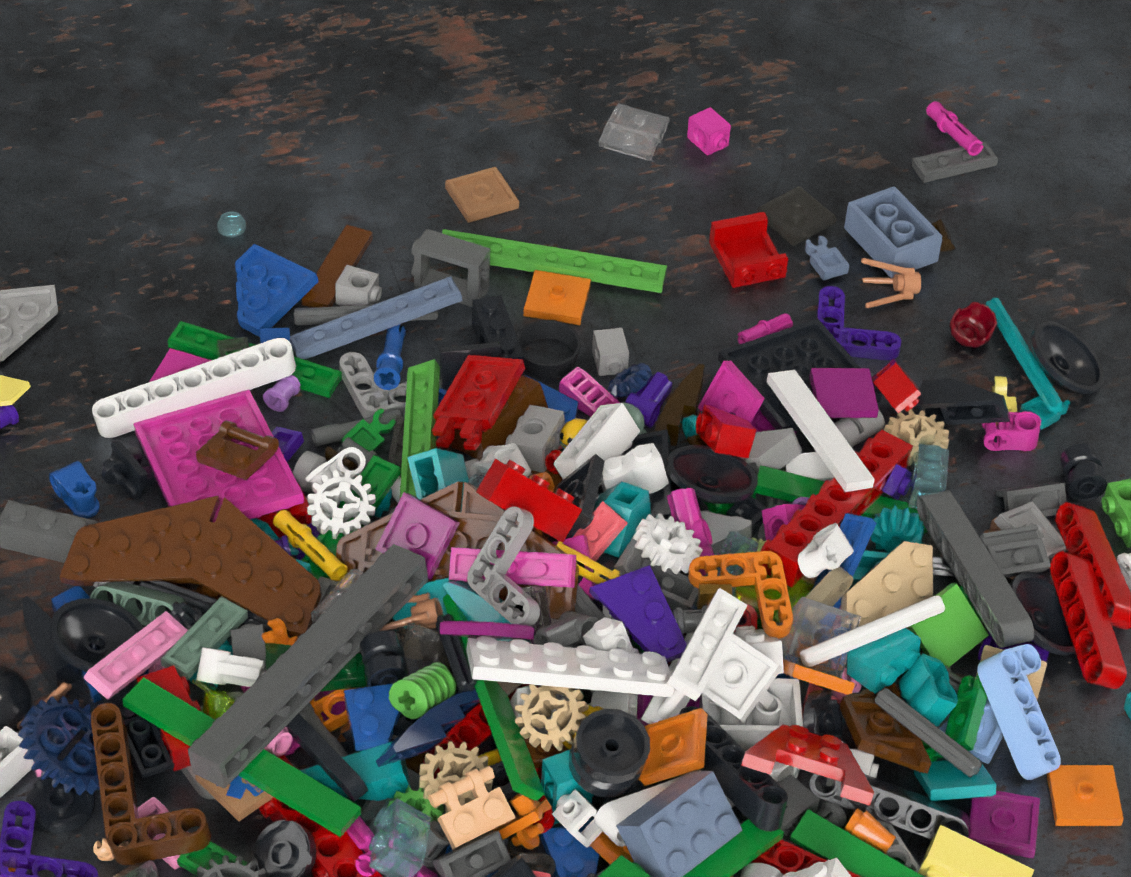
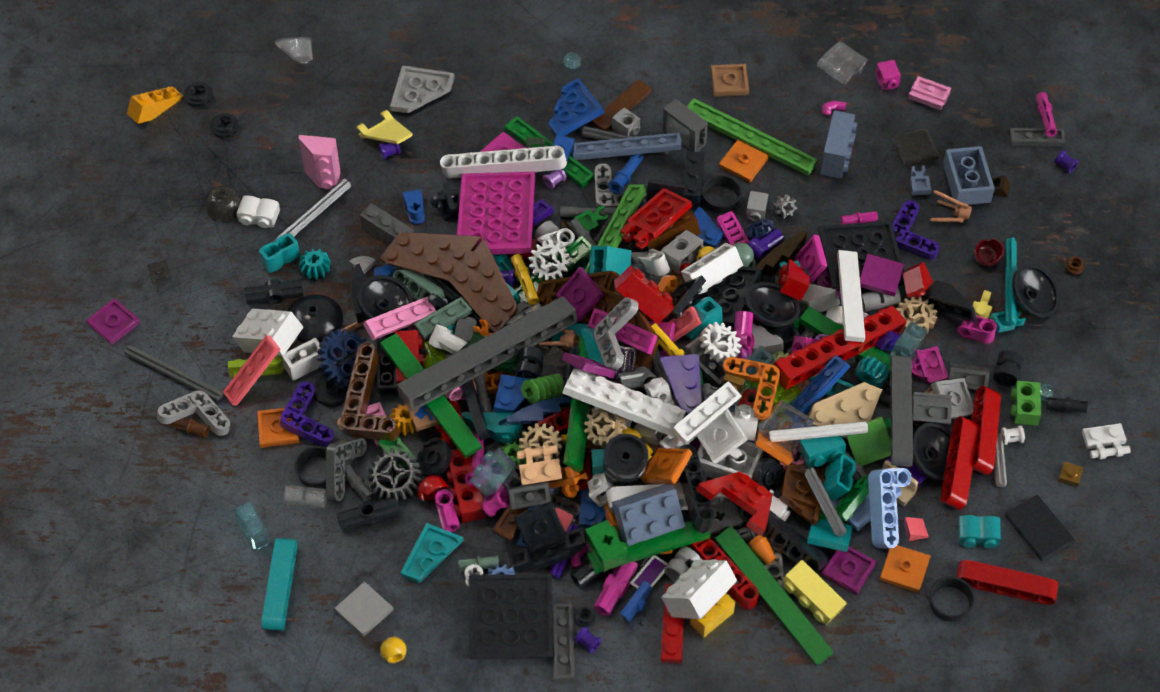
camera: 25 degrees right, 10 degrees up
reddish brown plate [195,420,279,480] -> none
white brick [601,443,669,494] -> none
red panel [709,212,788,288] -> none
white piece [798,523,854,578] -> none
dark tan beam [799,566,853,622] -> none
none -> light grey tile [349,256,376,274]
none -> light orange gear [389,403,416,436]
none -> light grey gear [773,194,797,218]
none -> dark pink arm [821,101,846,115]
none -> sand blue brick [821,110,858,179]
none -> coral slope [903,517,929,541]
none -> bright pink plate [908,76,951,110]
none -> dark pink slope [911,346,949,385]
none -> dark purple bush [1054,150,1079,173]
none -> reddish brown plate [1065,256,1084,274]

